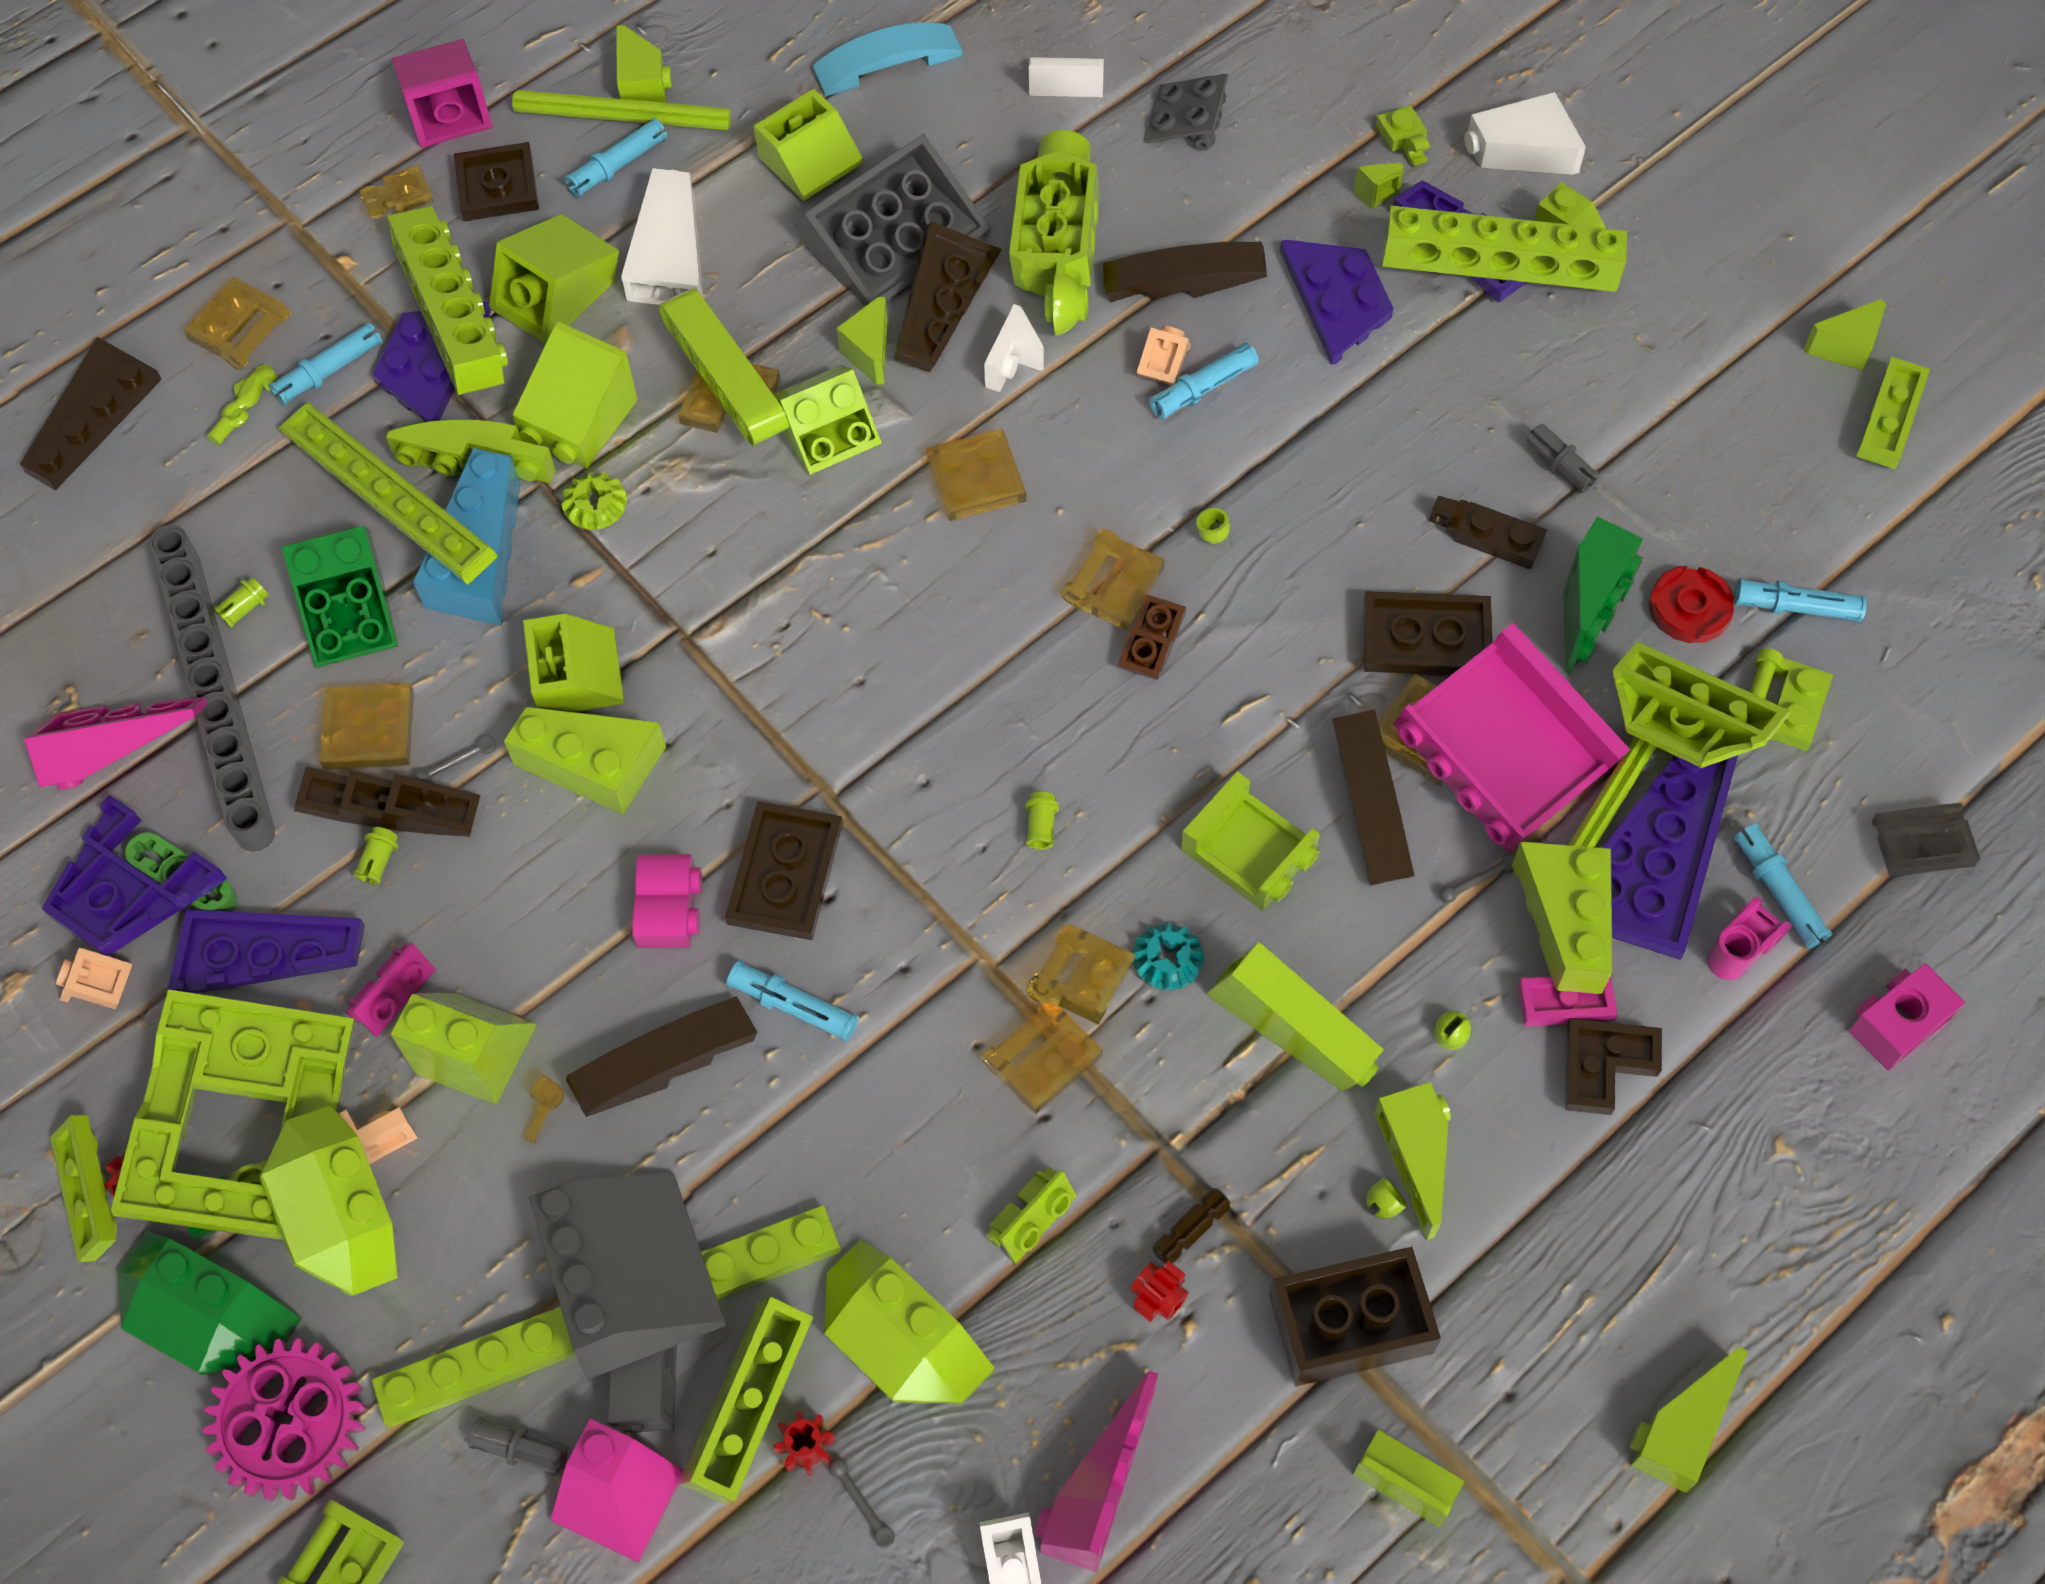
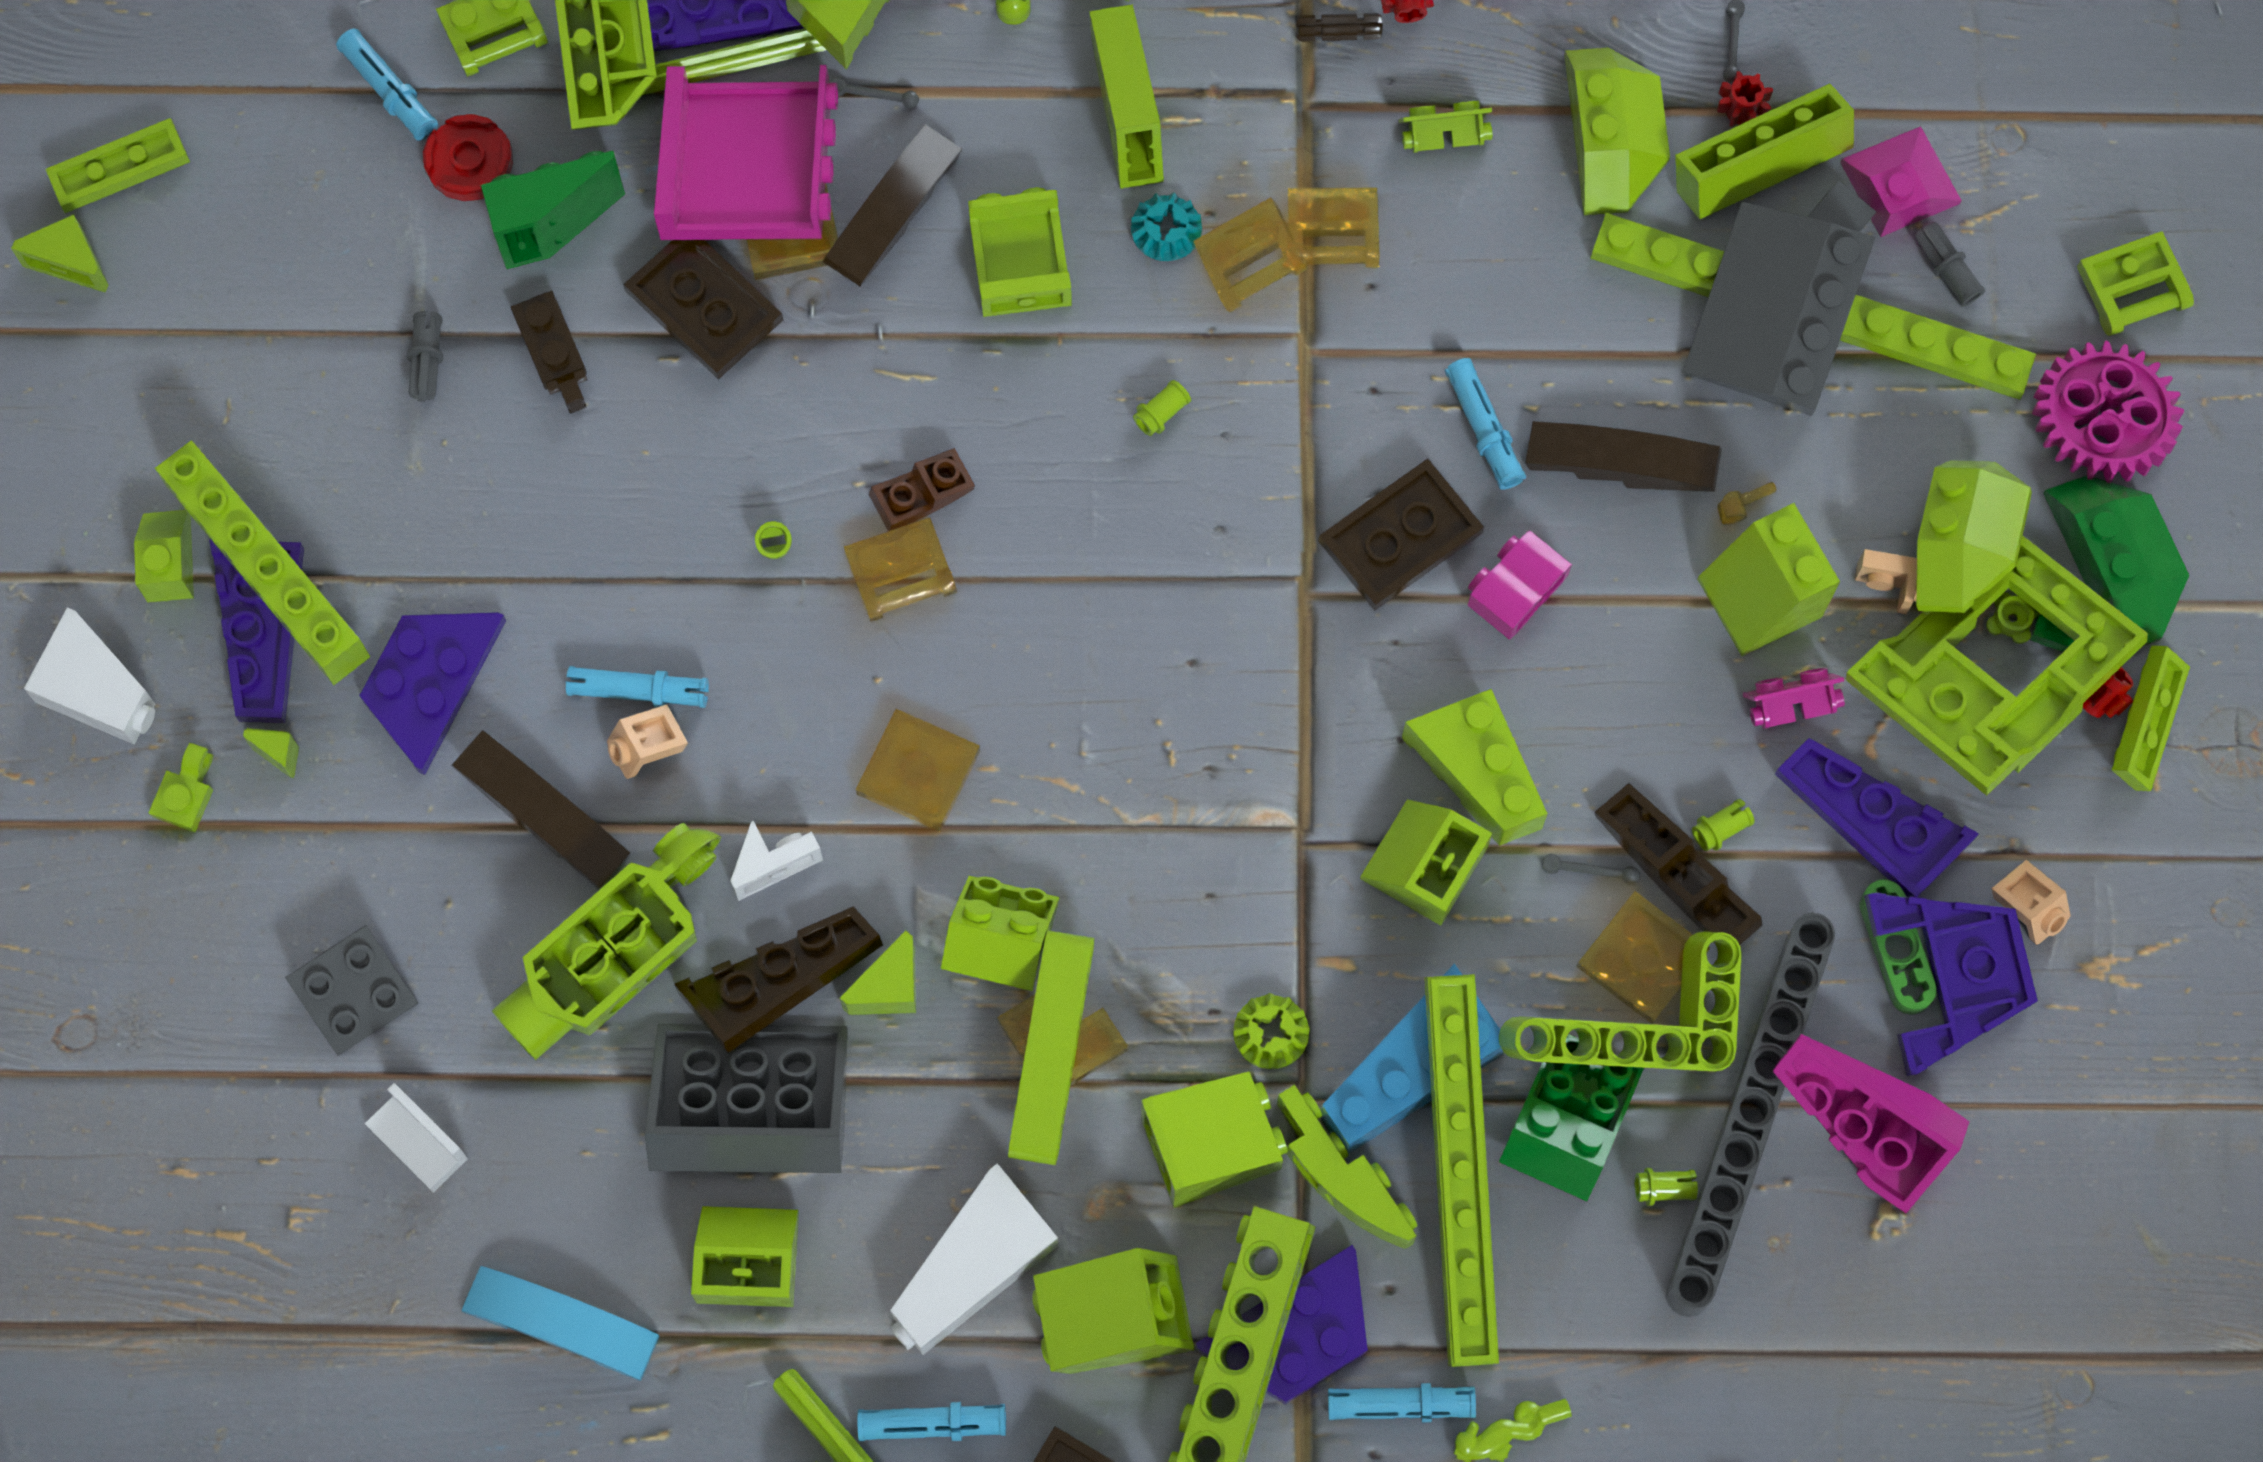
camera: 140 degrees left, 10 degrees up
none -> lime beam [1498,932,1742,1072]

